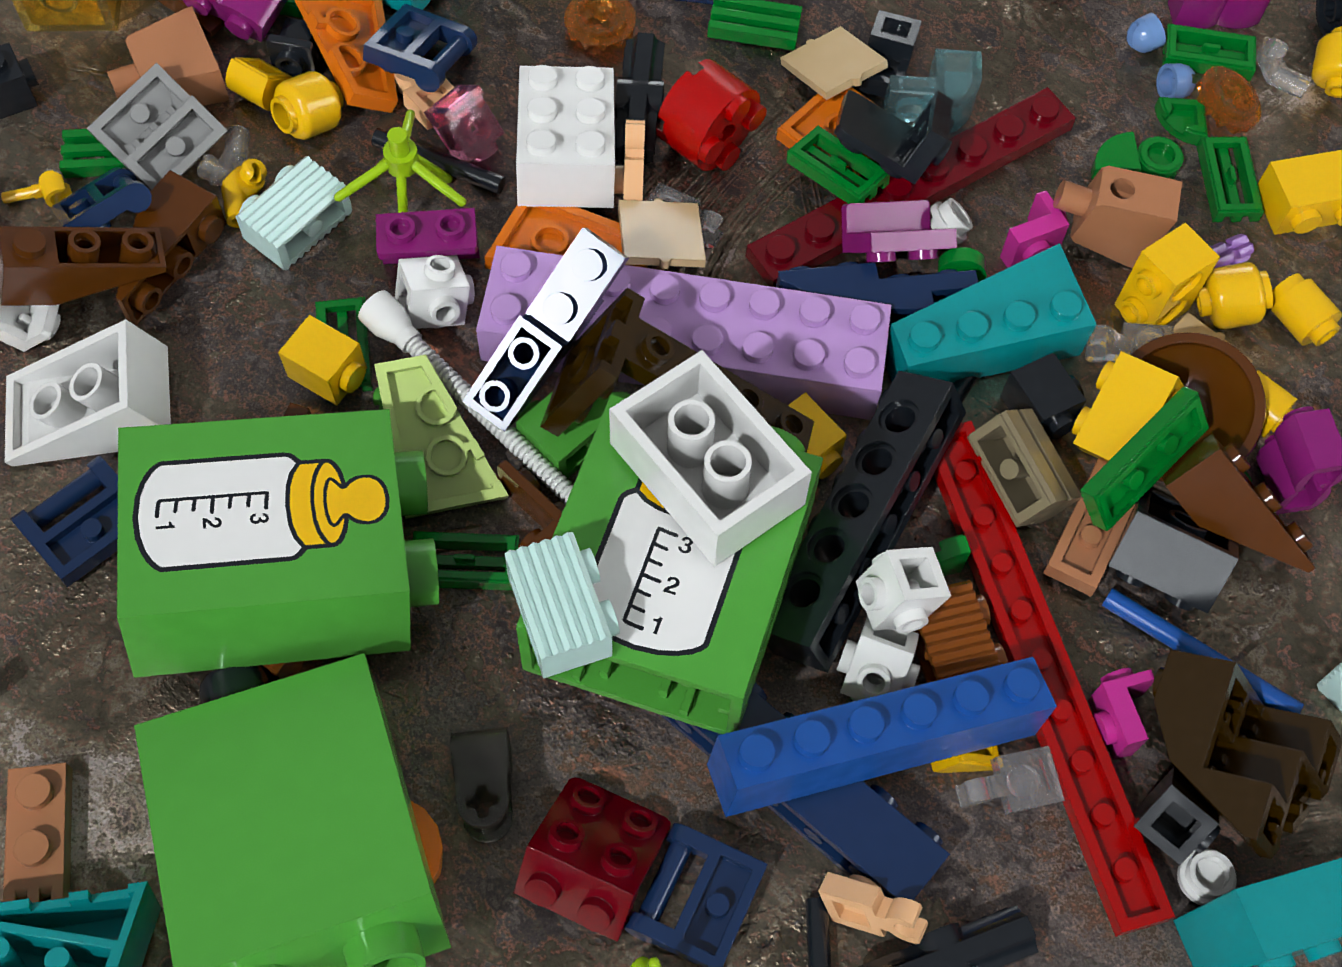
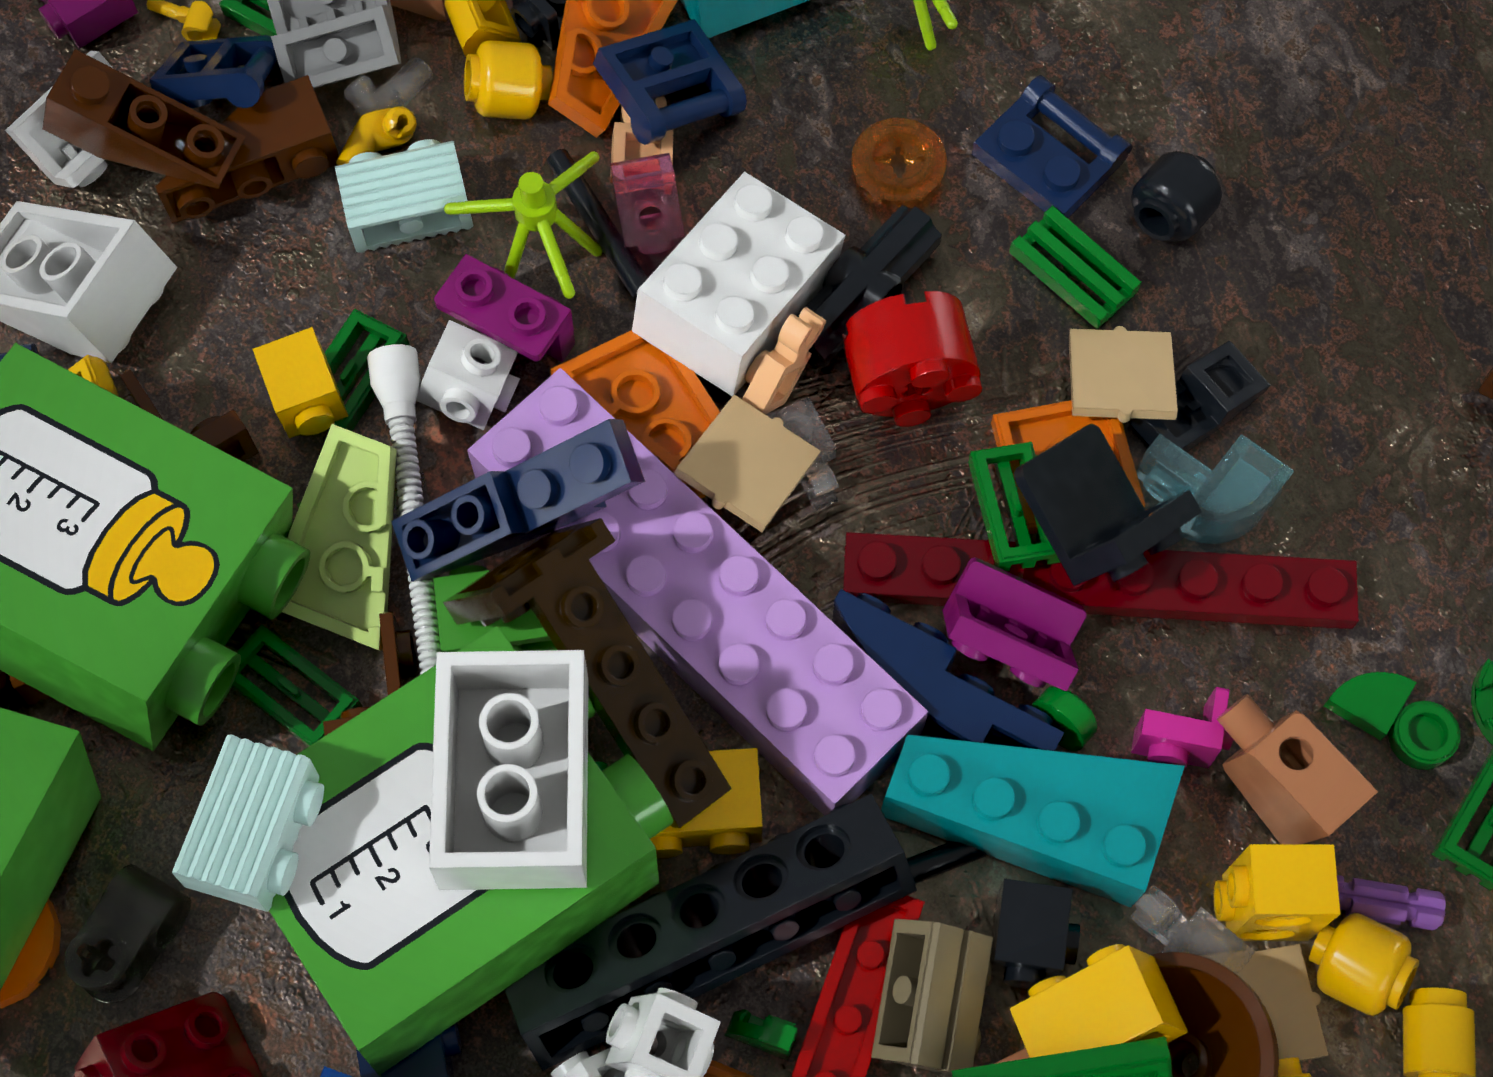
camera: 40 degrees right, 5 degrees up
white plate [930,198,973,244] -> none

